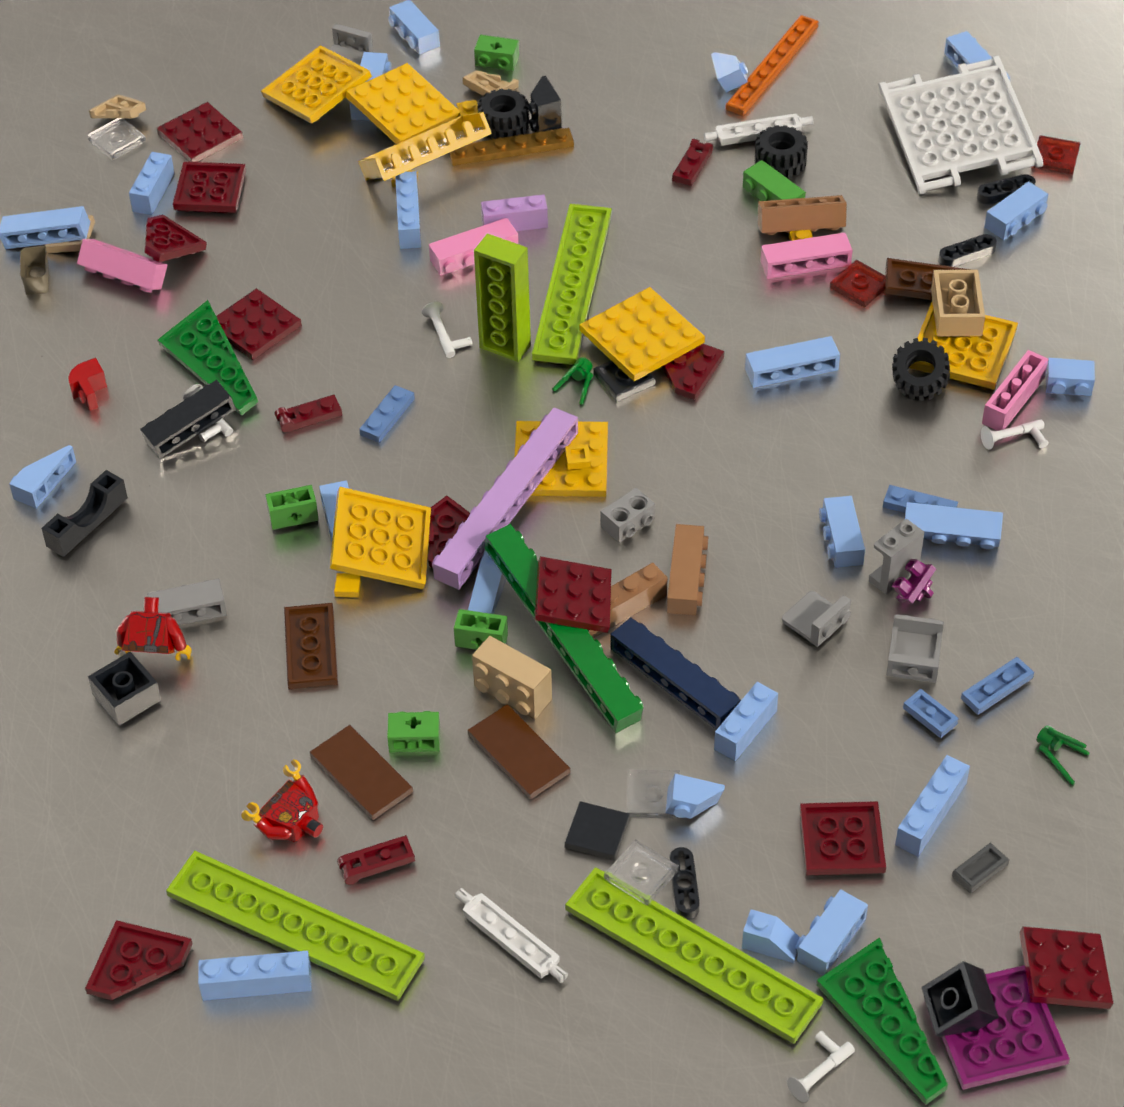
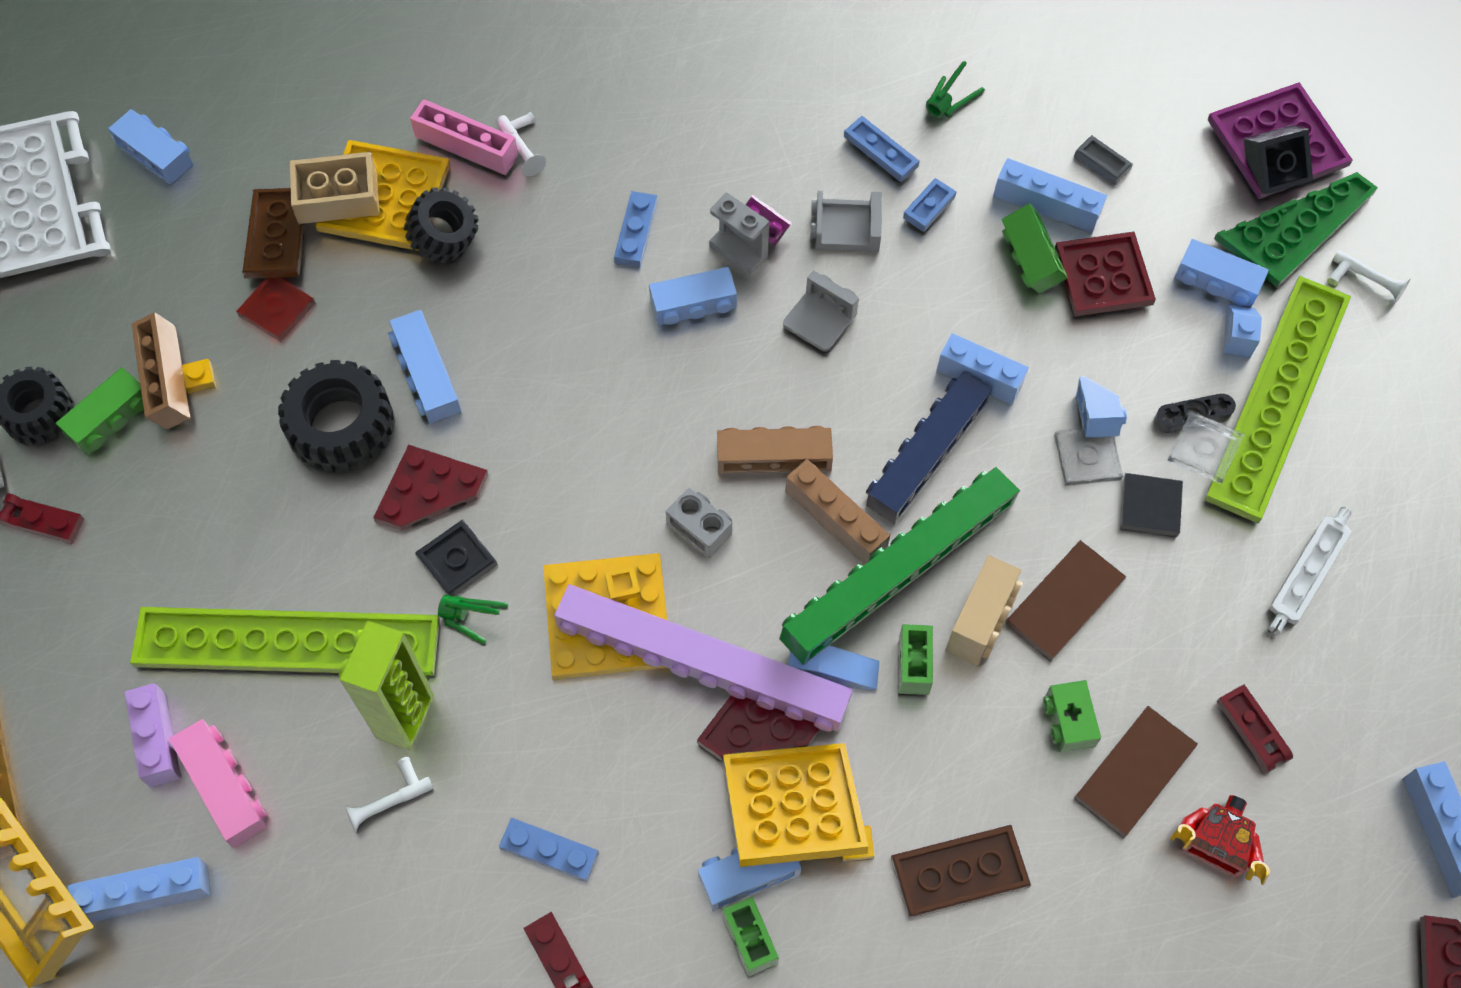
camera: 100 degrees left, 15 degrees up
lime plate [166,850,425,1001] -> none
dark red plate [535,556,612,633] -> none
yellow plate [580,287,705,381] -> none
bright pink brick [761,233,852,279] -> none
light blue brick [905,502,1003,549] -> none
black beam [938,234,997,267] -> none
black beam [977,174,1036,205] -> none
dark red plate [1019,926,1114,1009] -> none
clear red tile [1032,135,1081,175] -> none
light blue brick [1046,358,1095,396] -> none
none -> black tyre [278,360,394,473]
none -> bright green brick [1001,203,1068,294]

